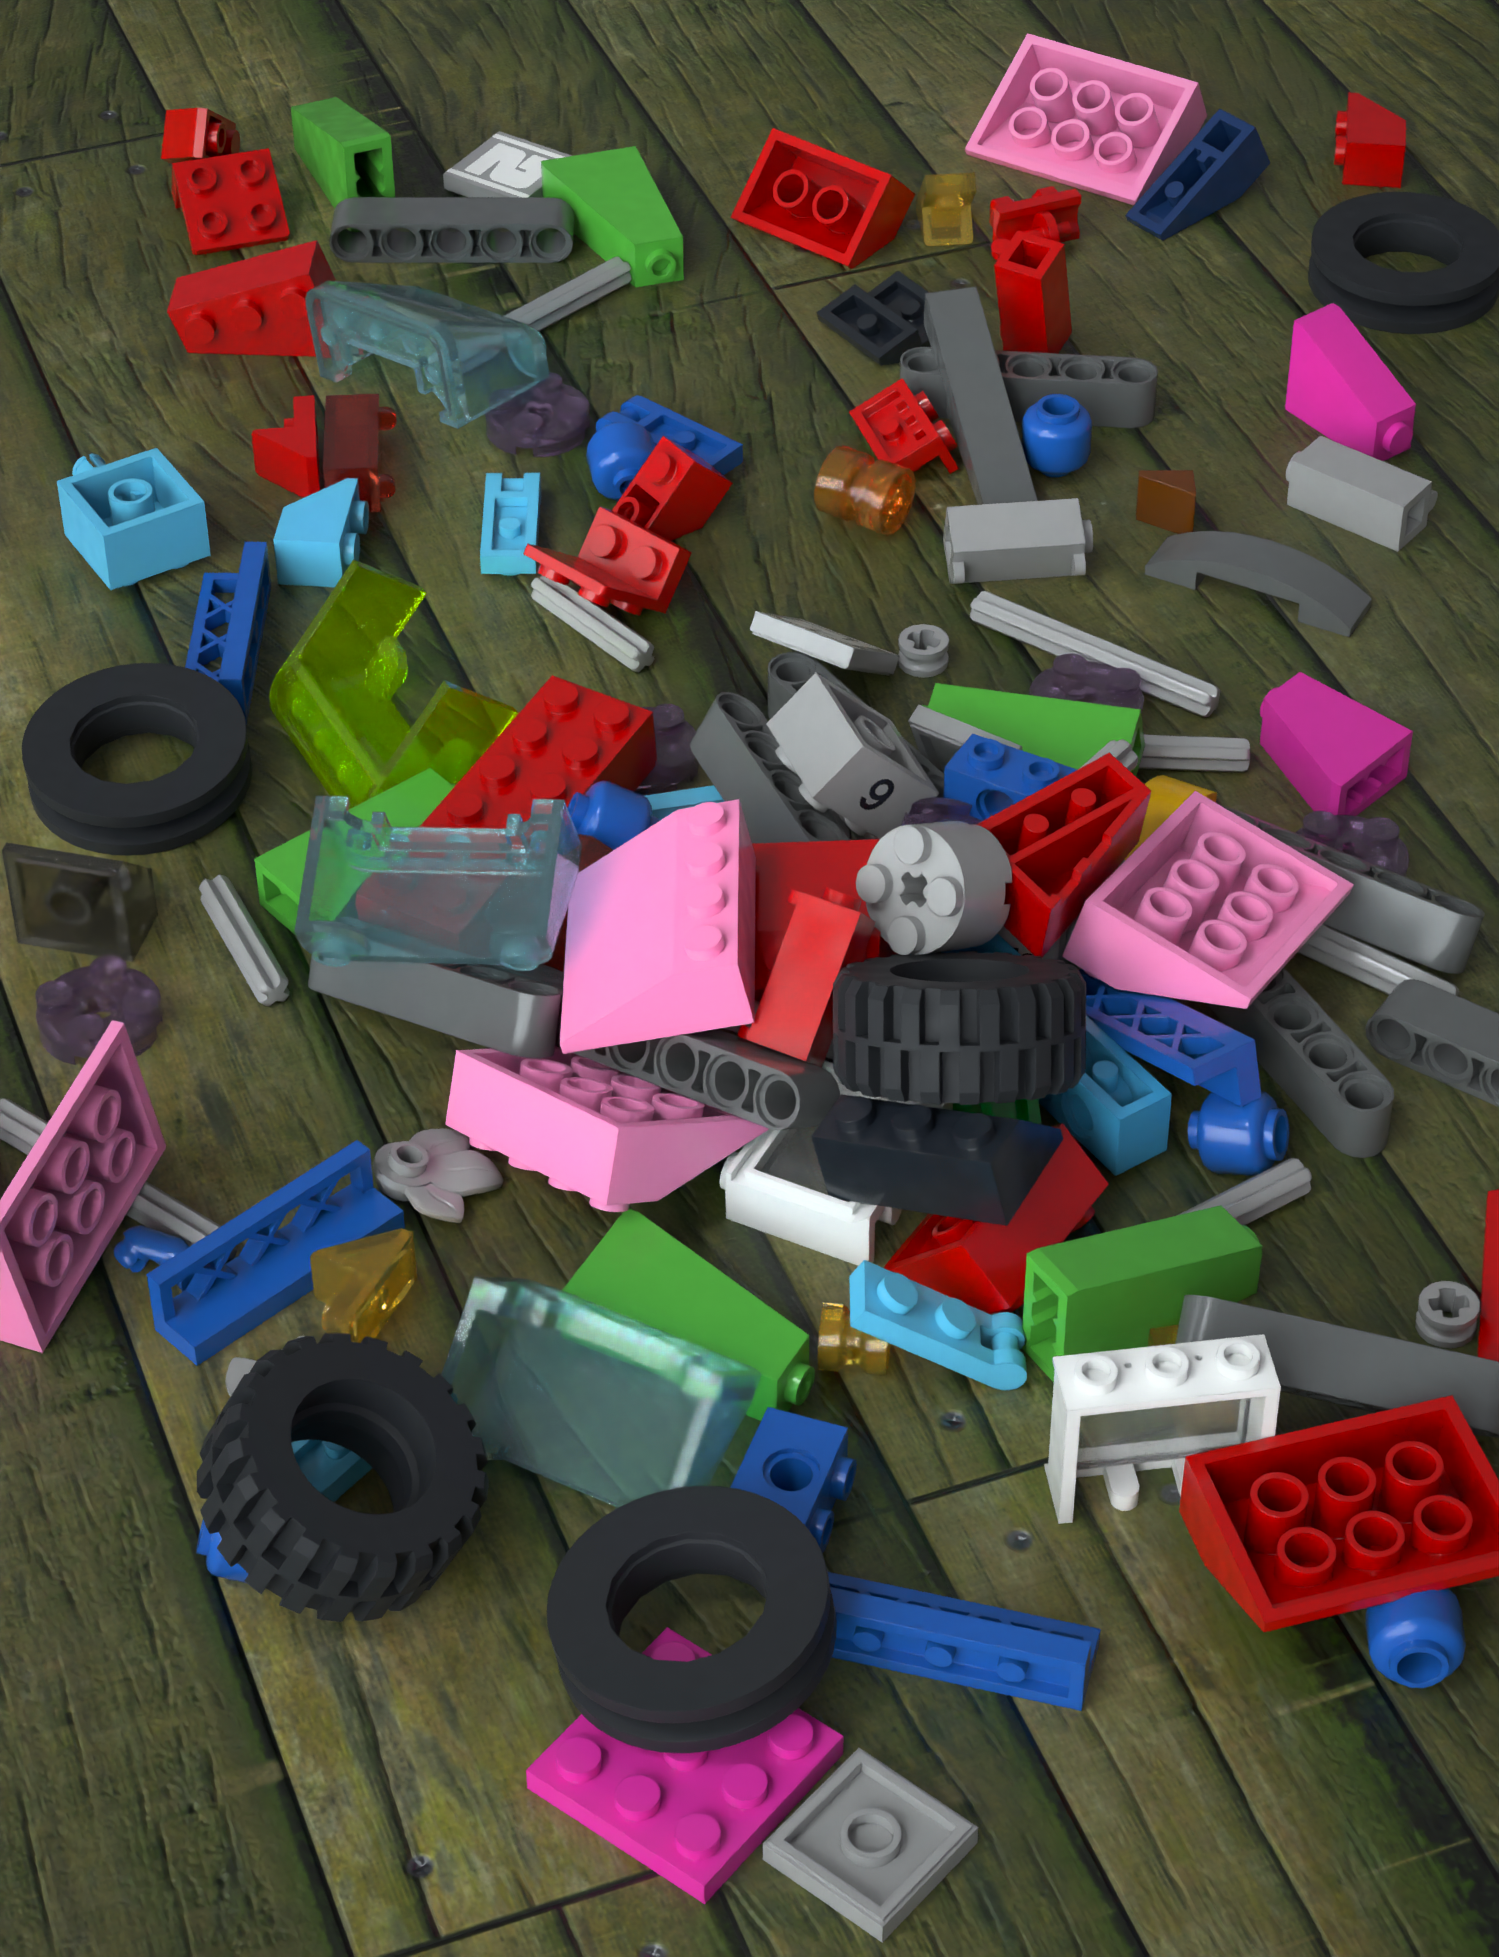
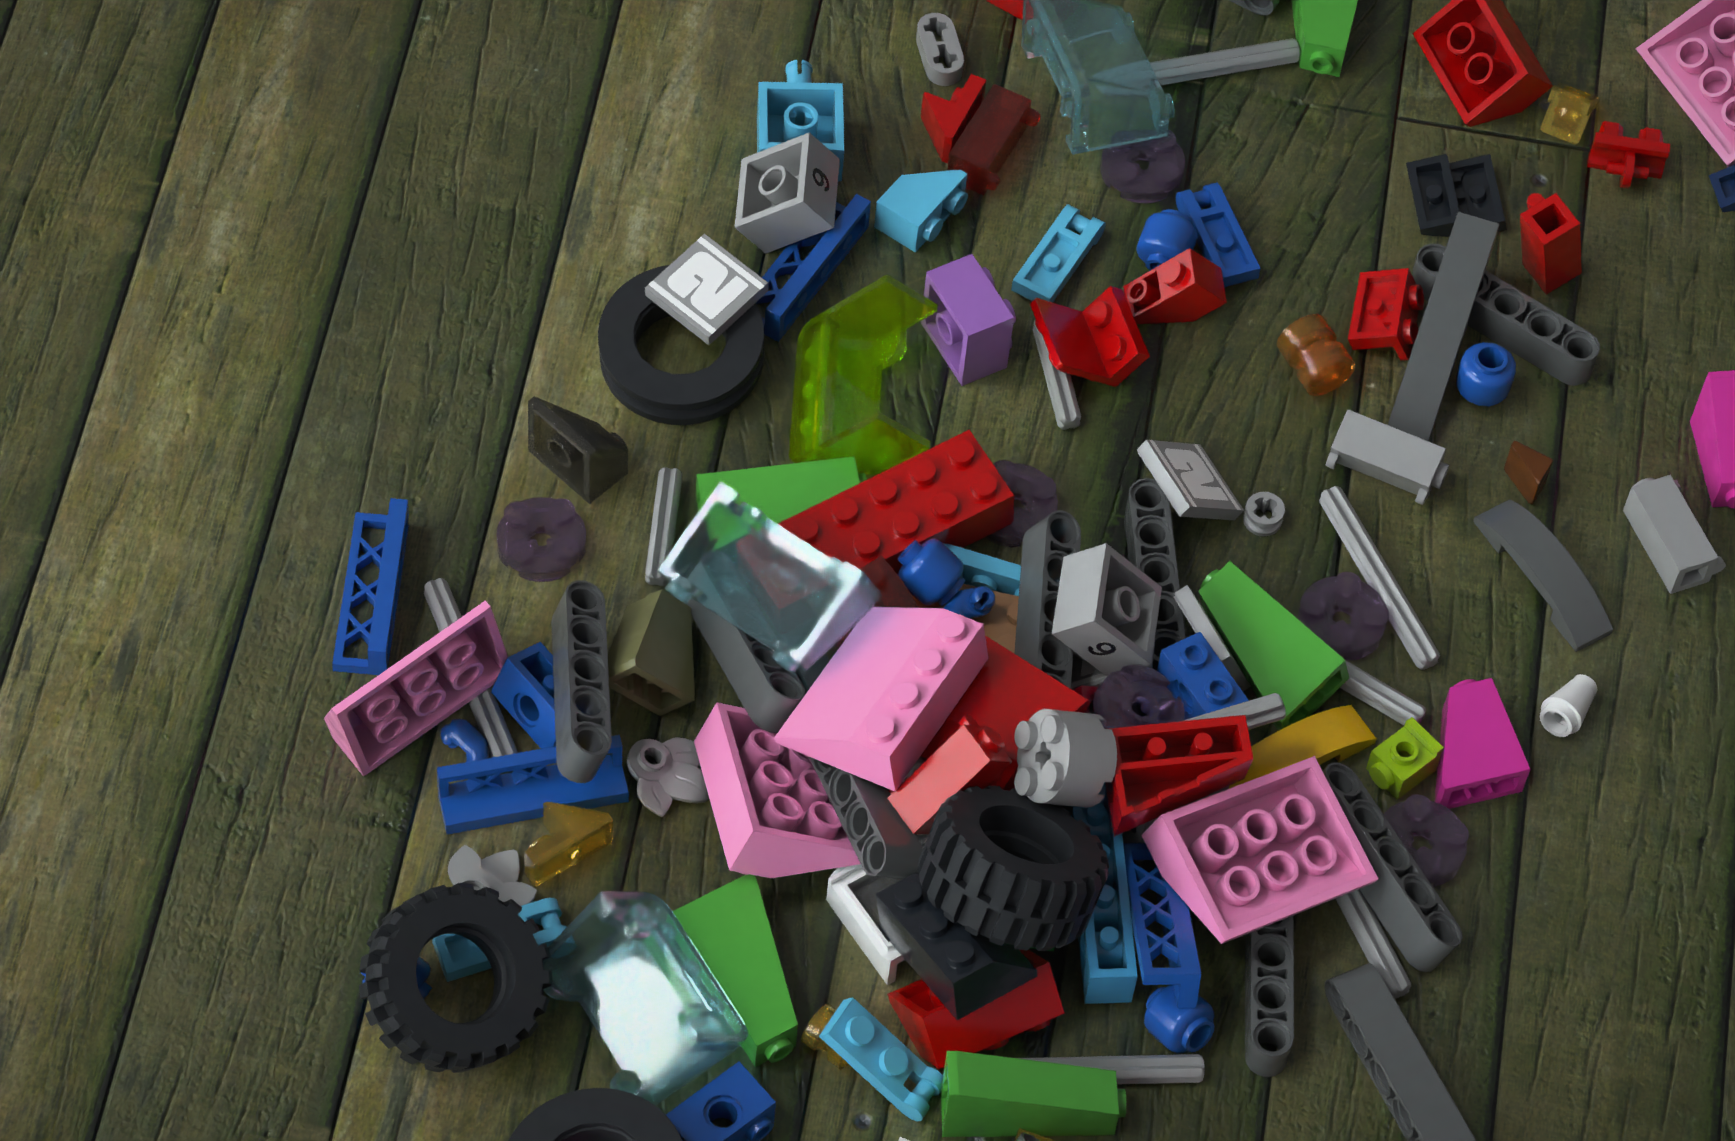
camera: 25 degrees right, 15 degrees up
none -> blue brick [491,642,556,749]
none -> dark grey beam [551,580,612,783]
none -> olive slope [608,589,695,716]
none -> tile [645,234,768,345]
none -> light grey brick [735,132,840,254]
none -> light grey beam [916,13,964,86]
none -> medium lavender brick [921,254,1016,386]
none -> lime brick [1366,717,1444,800]
none -> white cone [1540,674,1598,737]

